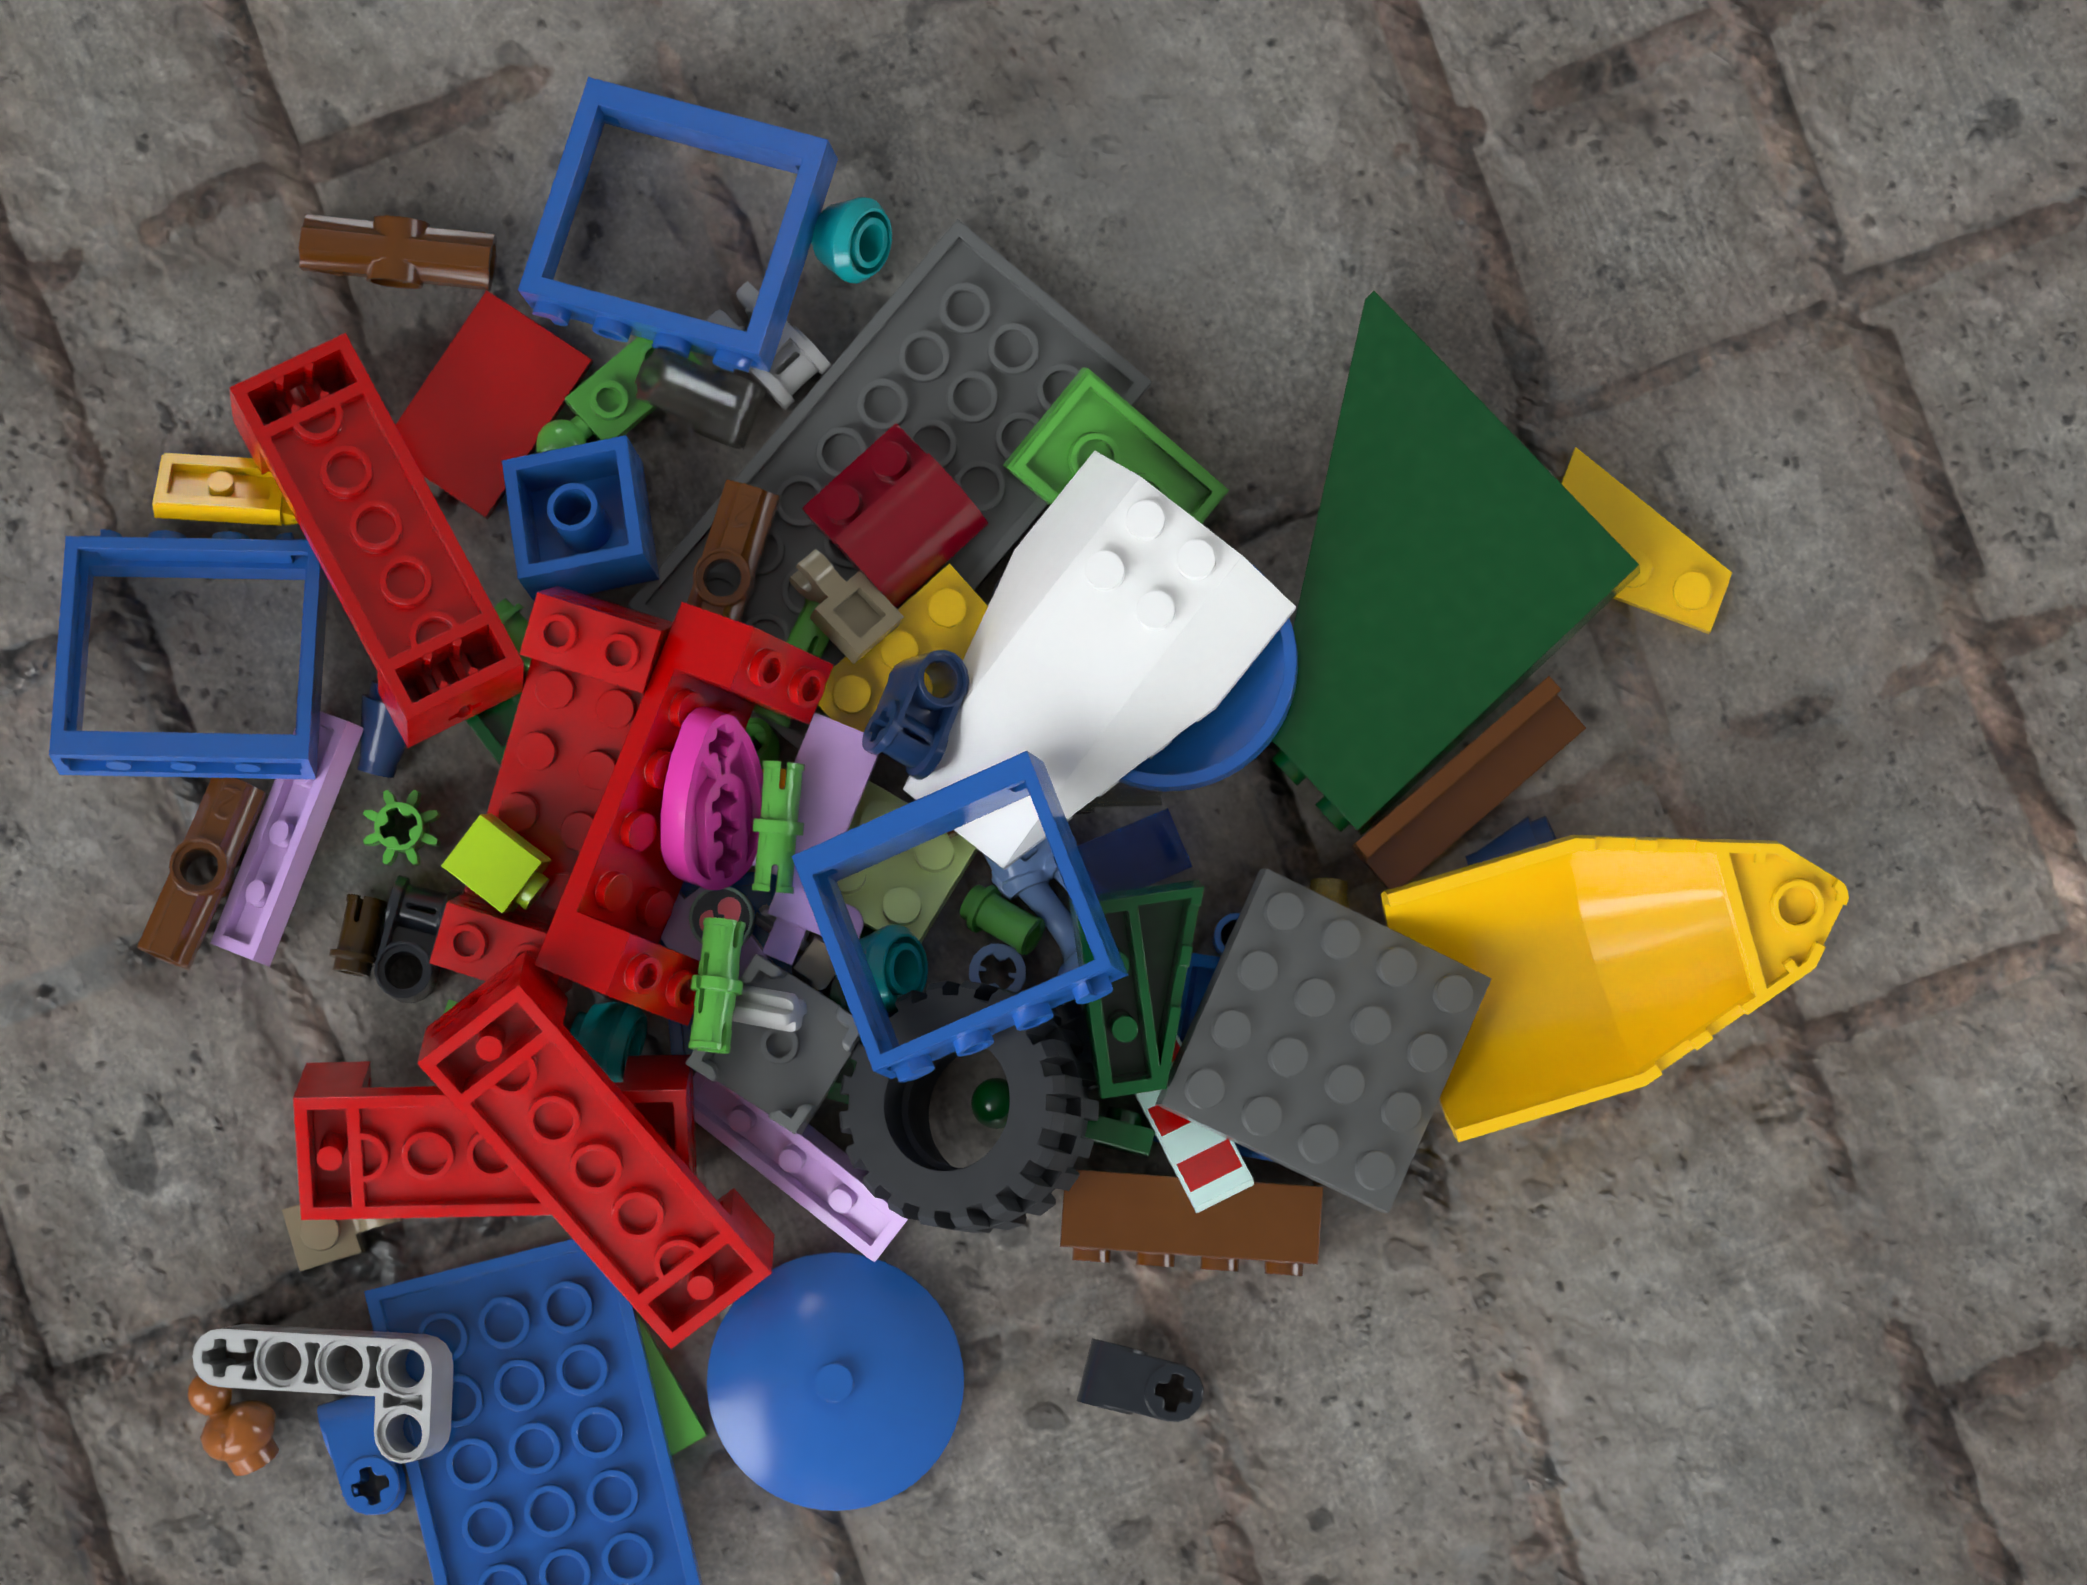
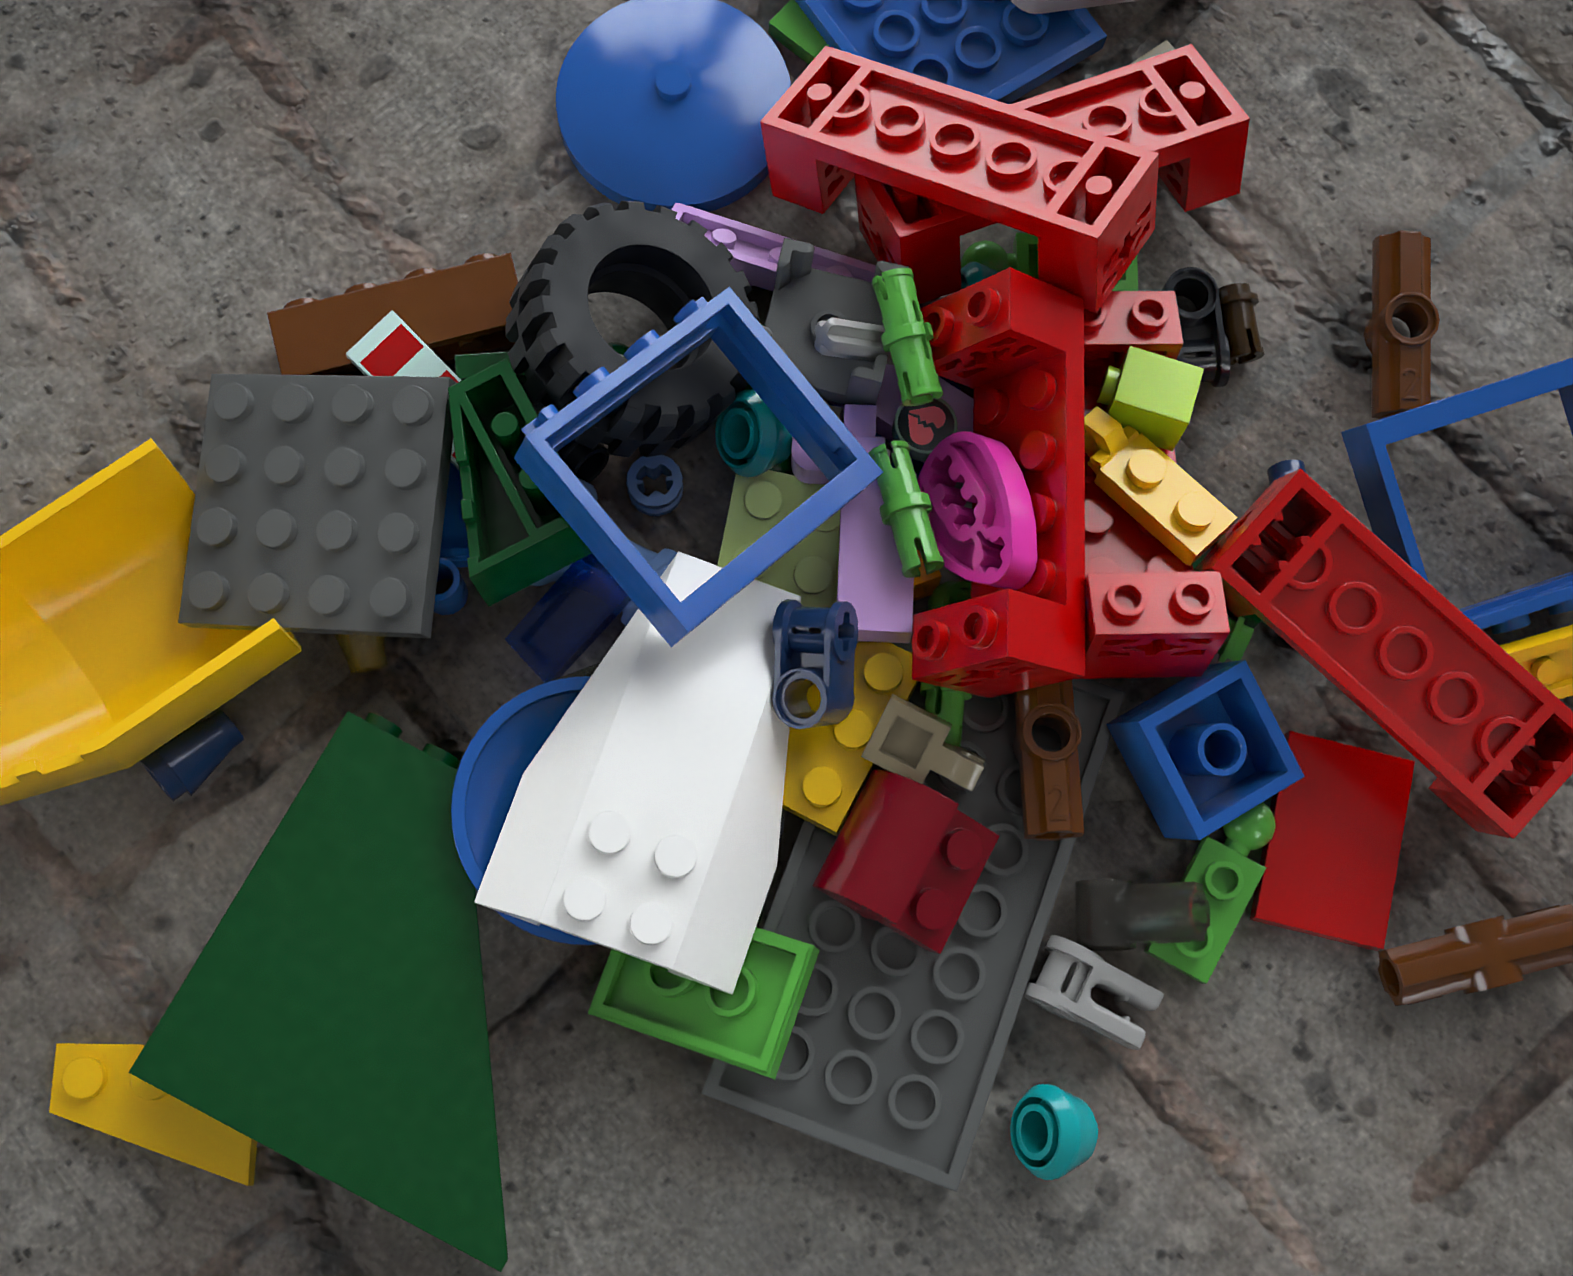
camera: 155 degrees right, 10 degrees down
lavender plate [210,711,364,967] -> none
bright green gear [363,790,441,866] -> none
blue window [518,77,838,373] -> none
bright green pin [960,884,1045,955] -> none
black piece [1076,1338,1204,1422] -> none
reddish brown fence [1351,676,1586,890] -> none
none -> yellow hinge [1084,406,1238,566]

